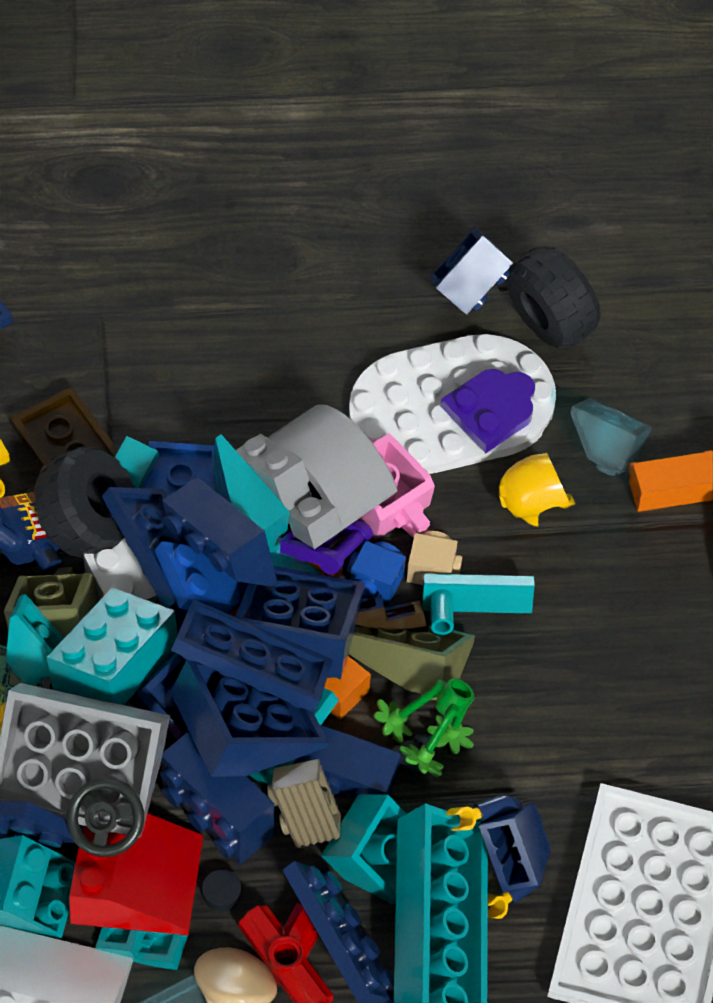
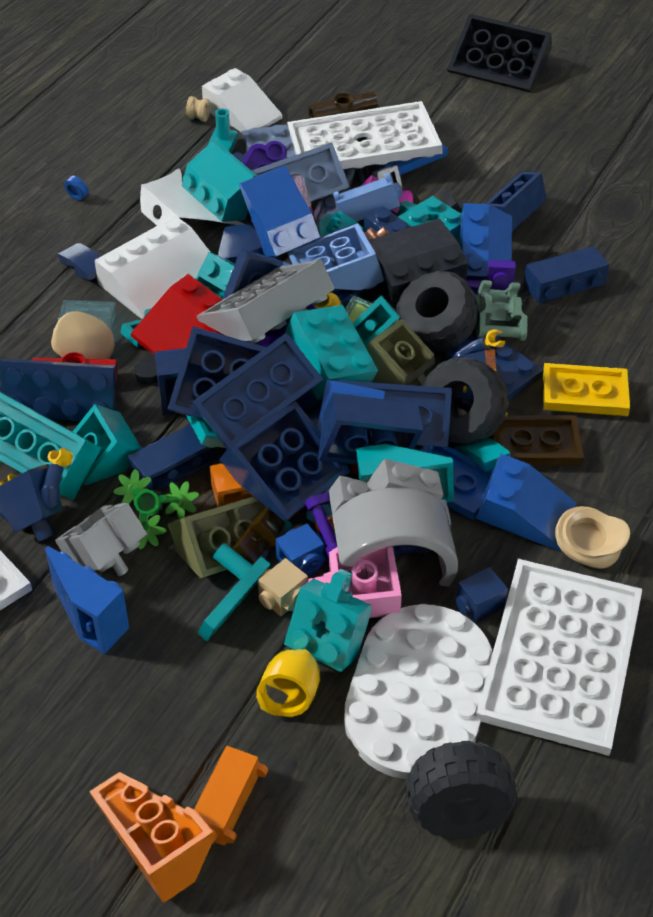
camera: 125 degrees right, 10 degrees down
pearl dark grey piece [66,778,144,857] -> none
dark tan brick [267,759,341,848] -> none
hinge [429,226,513,315] -> none
dark purple plate [440,369,535,454] -> none
clear light blue slope [570,398,652,476] -> none
none -> blue slope [45,546,129,655]
none -> light grey brick [55,503,147,576]
none -> teal hinge [284,569,372,672]
none -> dark blue brick [456,567,508,623]
none -> blue slope [476,454,576,552]
none -> white plate [476,559,642,756]
none -> tan piece [555,506,630,569]

